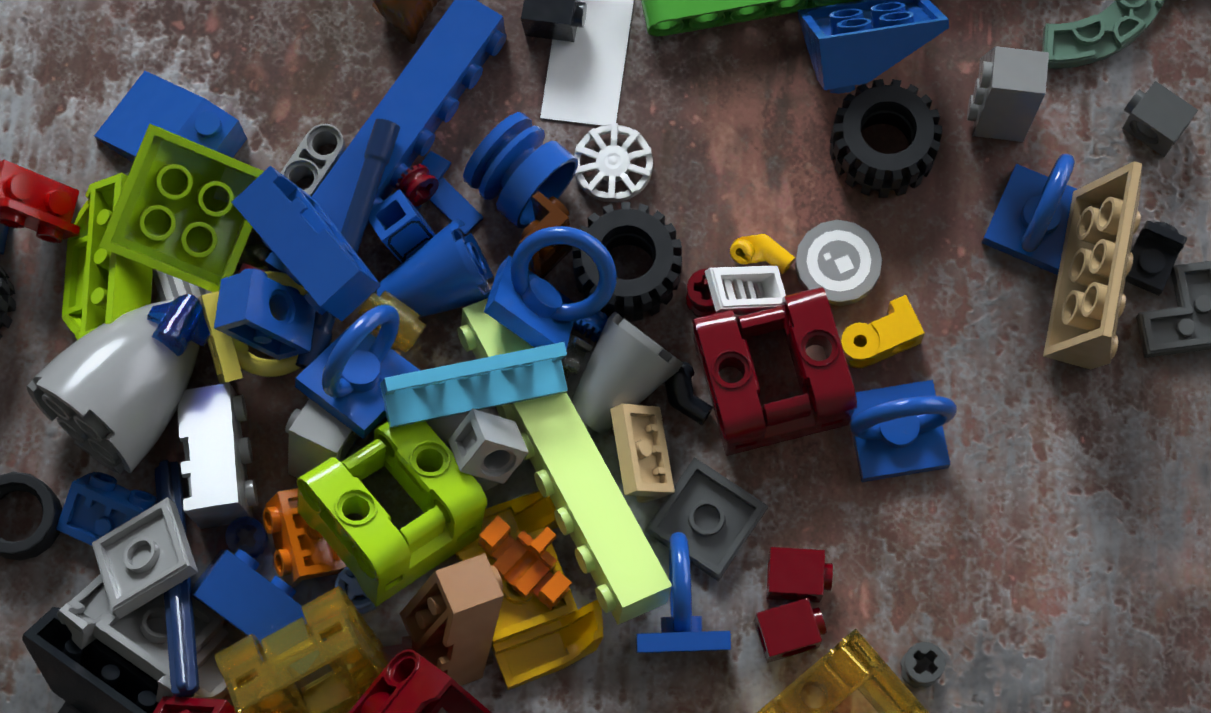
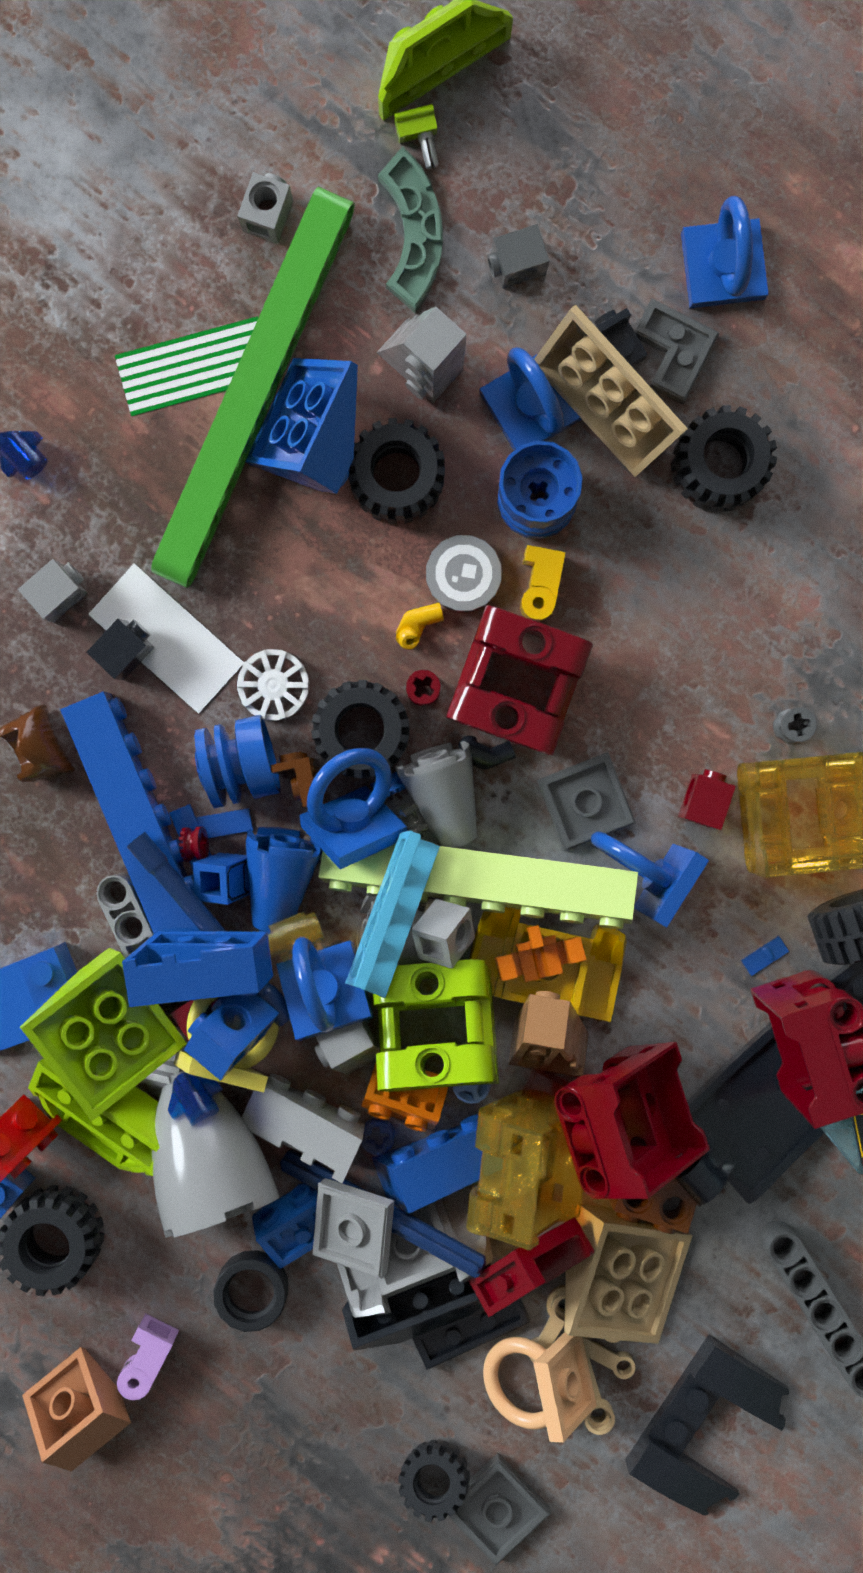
camera: 60 degrees left, 15 degrees up
tan bracket [610,404,675,503] -> none
white slope [705,266,786,315] -> none
dark red brick [766,547,833,602] -> none
blue tile [850,380,957,482] -> none
none -> blue wheel [497,441,583,539]
none -> black tyre [671,405,777,512]

